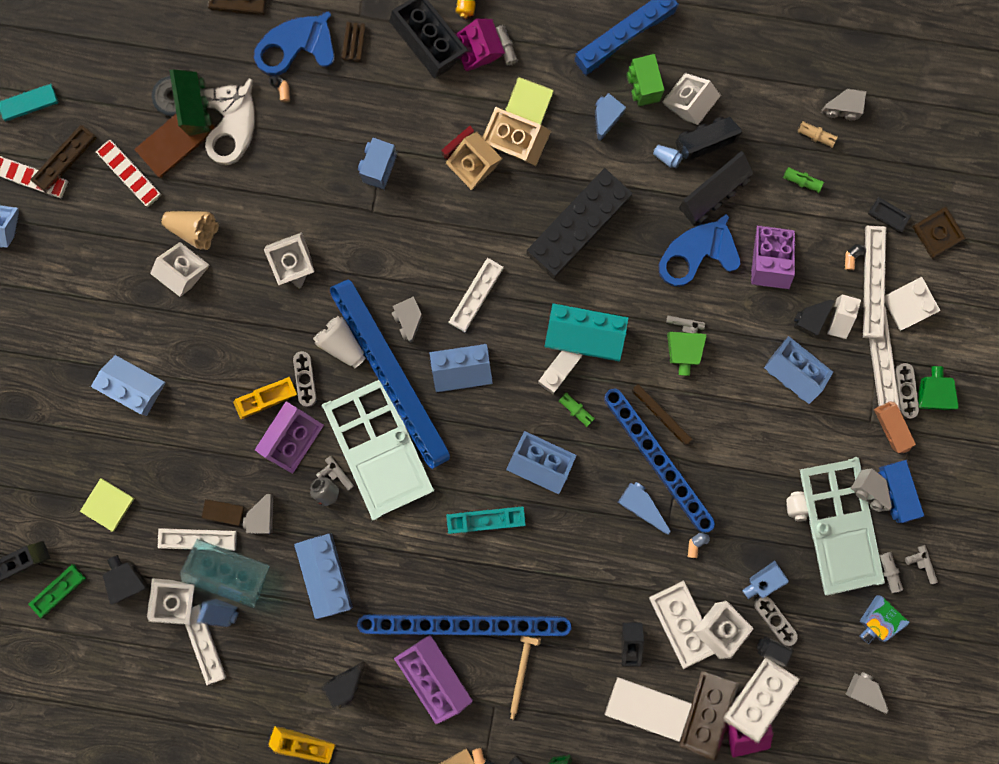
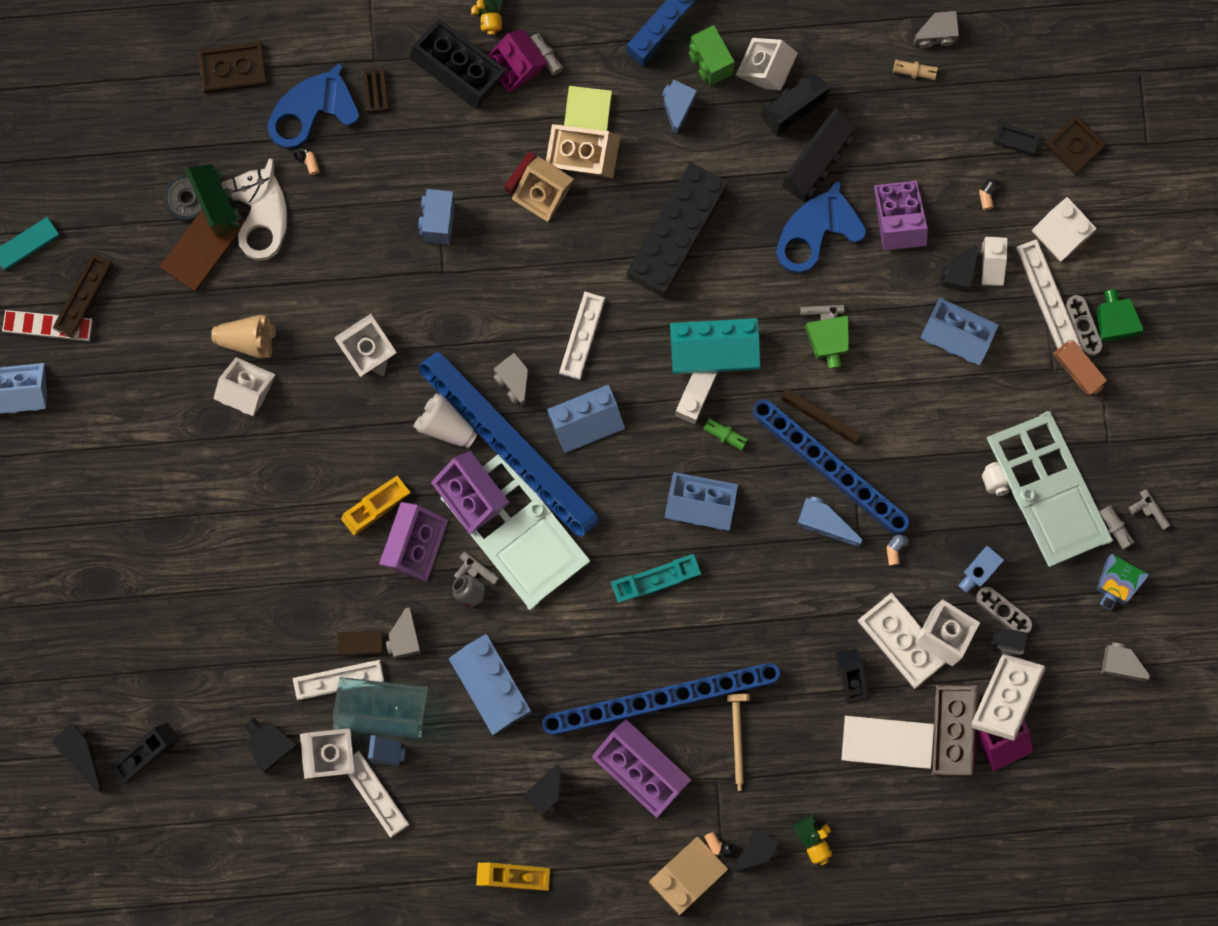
camera: 15 degrees left, 5 degrees down
green tile [28,564,87,618] -> none
yellowish green tile [80,478,135,531] -> none
light blue slope [91,355,166,416] -> none
tile [96,140,161,208] -> none
light grey beam [293,351,317,407] -> none
light blue cone [653,145,683,168] -> none
bright green pin [784,167,824,193] -> none
light grey slope [851,469,892,512] -> none
white tile [863,226,886,339] -> none
blue brick [878,460,924,523] -> none
none -> medium lavender slope [431,451,509,534]

